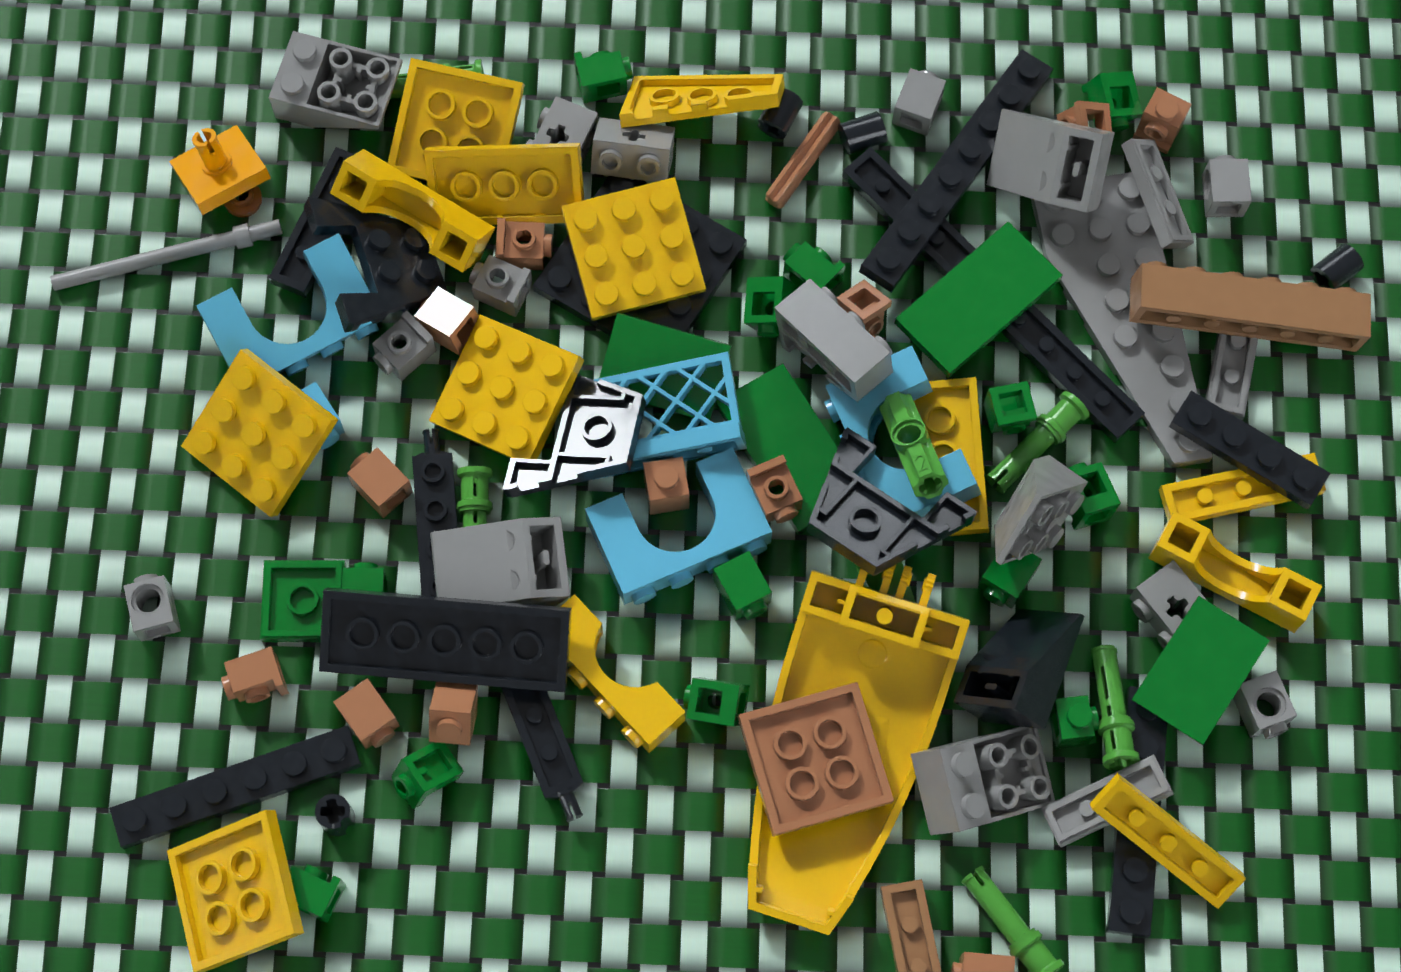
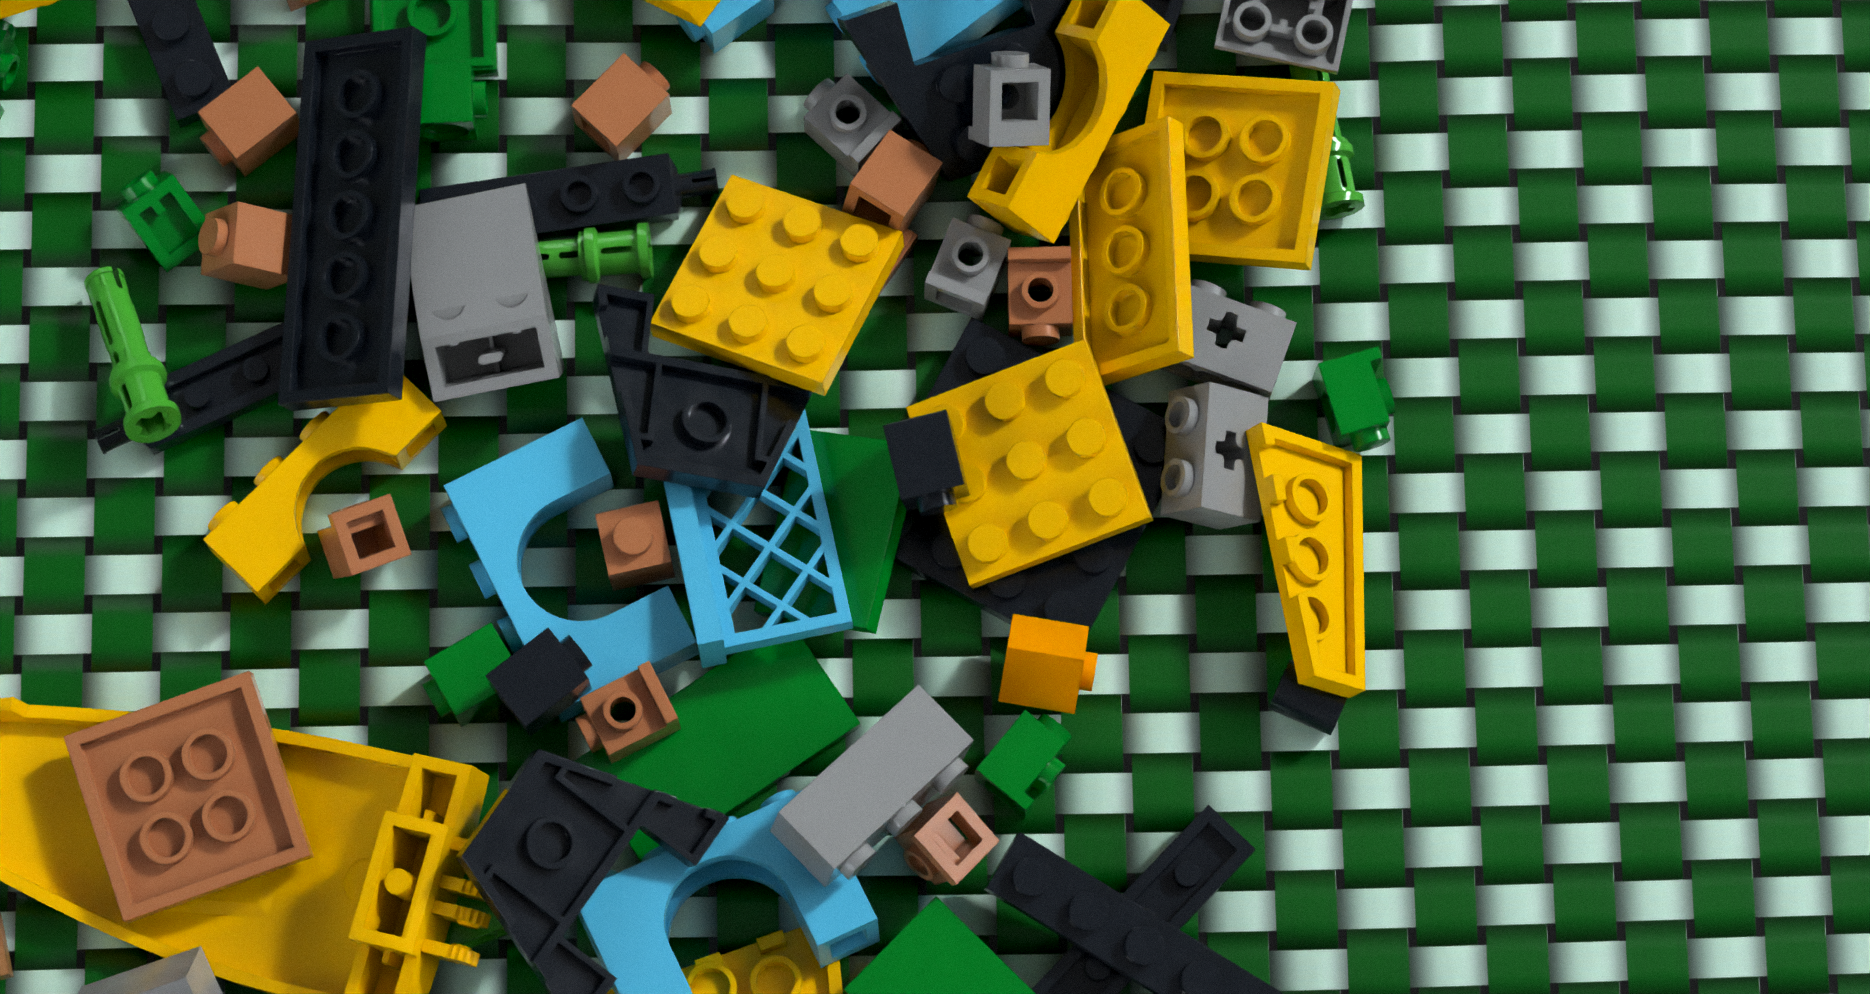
camera: 85 degrees right, 5 degrees up
black piece [315,794,356,837] -> none
green brick [683,677,750,727] -> none
green brick [744,276,798,338] -> none
nougat axle [765,112,840,209] -> none
black piece [838,111,887,155] -> none
bright green piece [879,391,949,500] -> none
light grey brick [892,68,946,136] -> none
none -> bright green pin [84,266,181,443]
none -> nougat brick [317,494,412,579]
none -> black brick [485,628,593,737]
none -> black brick [883,409,970,516]
none -> light grey brick [968,51,1051,147]
none -> light orange brick [998,614,1098,714]

